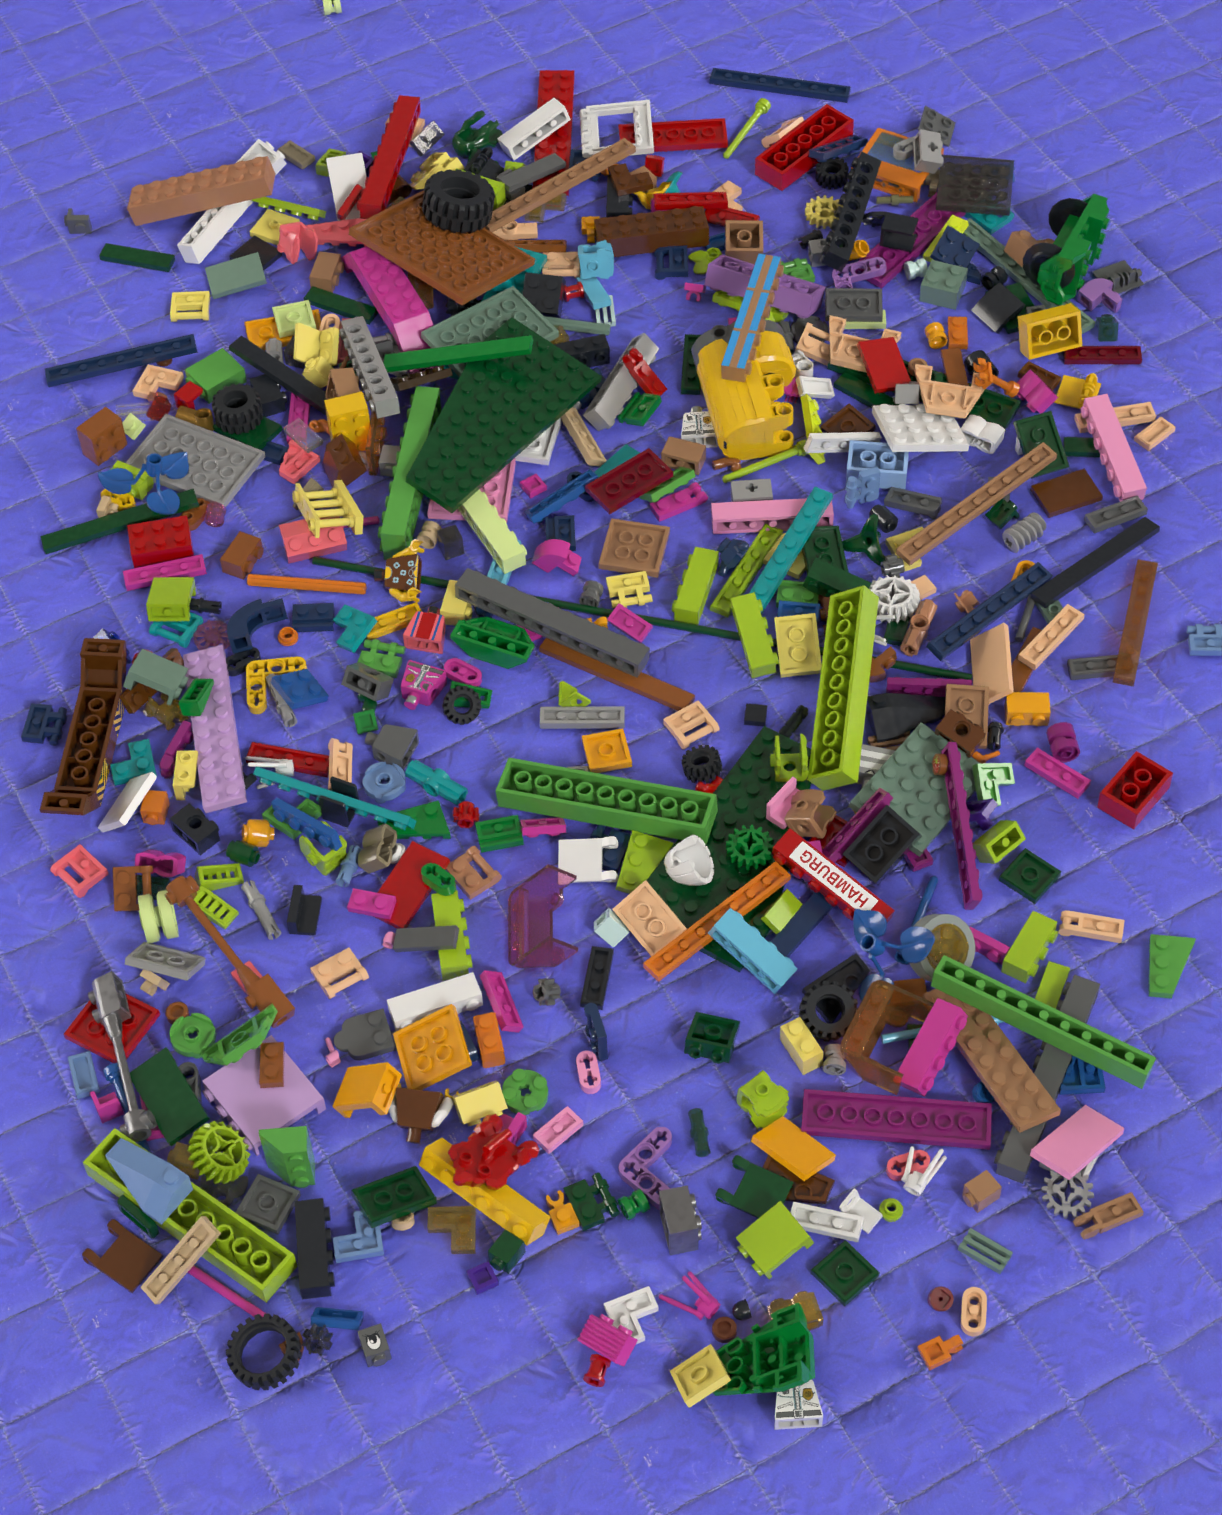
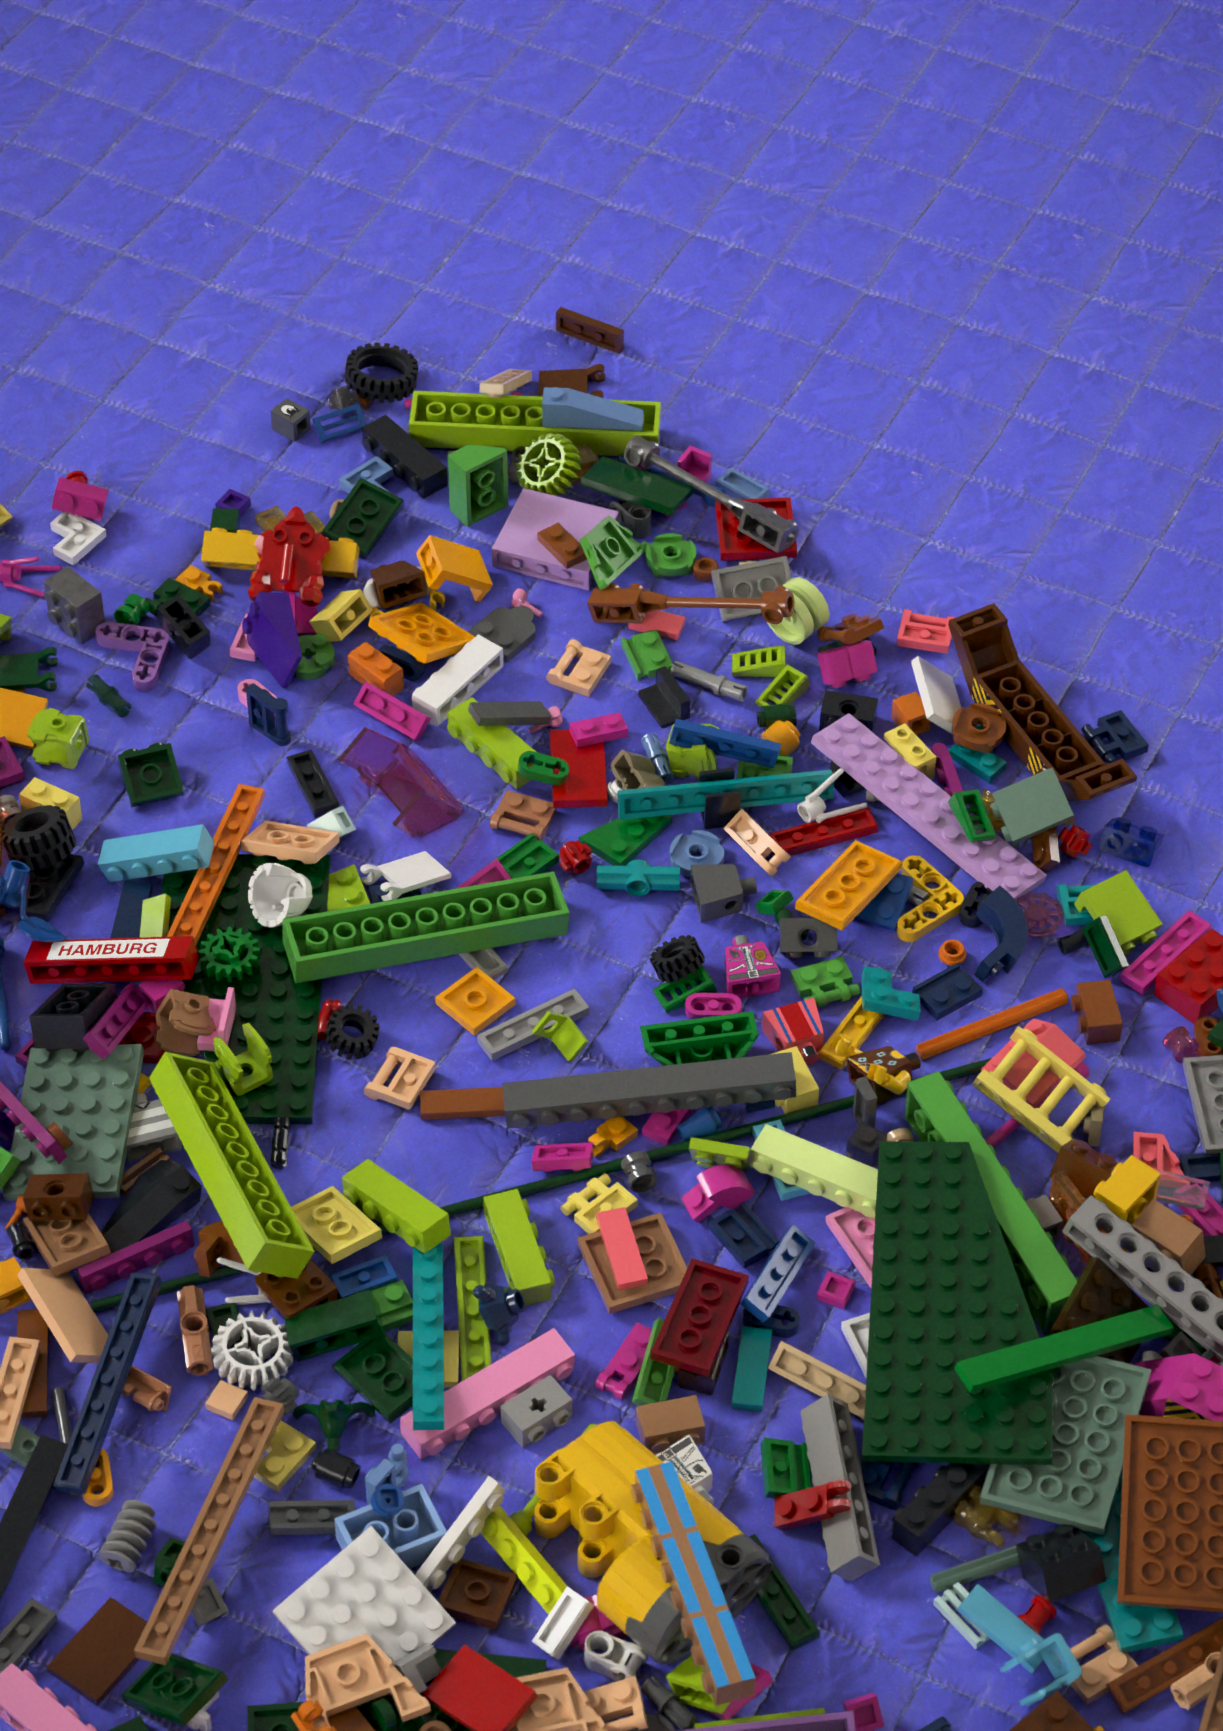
camera: 145 degrees right, 5 degrees down
dark grey gear [533,978,561,1006] -> none
black tile [744,704,767,726] -> none
white brick [961,415,1005,454] -> none
none -> black brick [157,594,210,660]
none -> dark purple slope [242,592,302,688]
none -> blue tile [371,1484,404,1518]
none -> reddish brown plate [556,307,624,354]
none -> coral tile [596,1207,648,1291]
none -> bright green plate [621,630,673,681]
none -> lime plate [689,1137,751,1171]
none -> light orange tile [795,840,902,931]
none -> dark grey tile [853,1076,877,1136]
none -> dark orange plate [951,703,1006,753]
none -> dark green tile [1082,915,1129,978]

